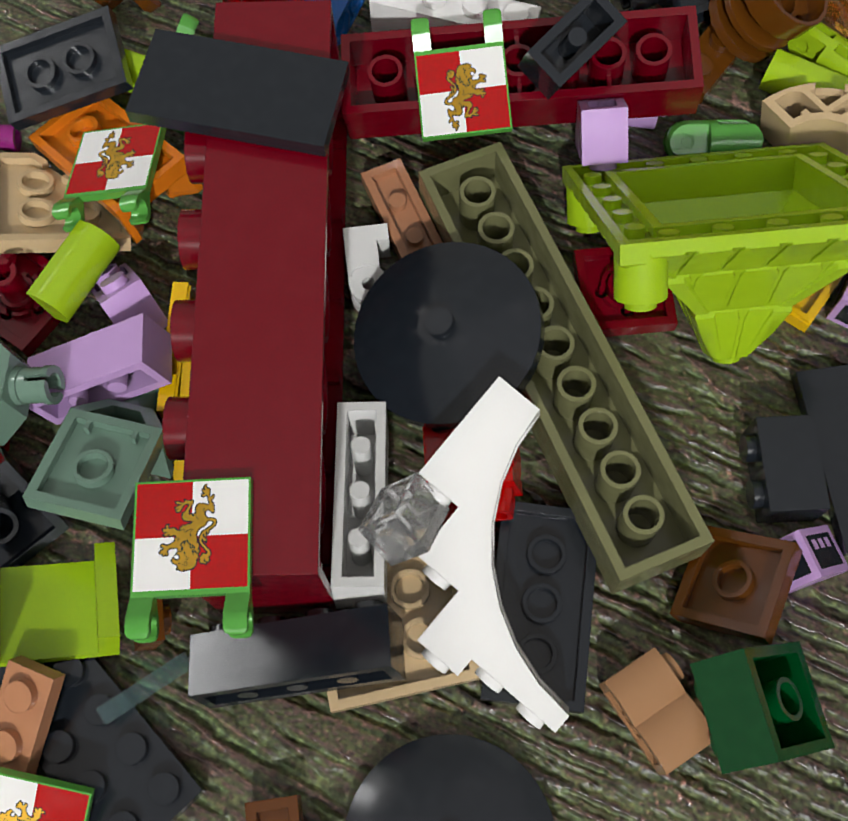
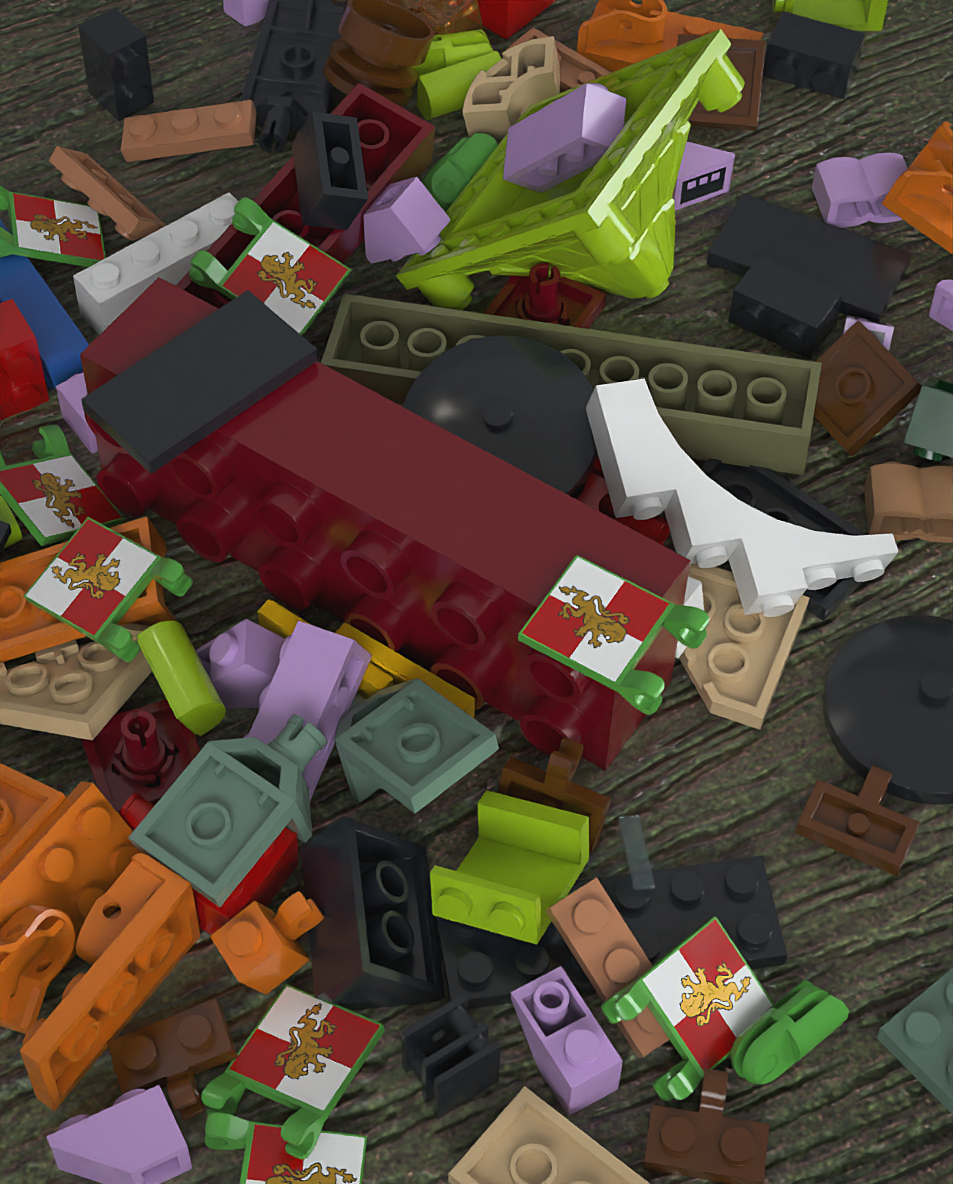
camera: 60 degrees left, 15 degrees down
black brick [188,600,406,709] -> none
clear brick [358,472,450,566] -> none
none -> lavender brick [503,83,626,193]

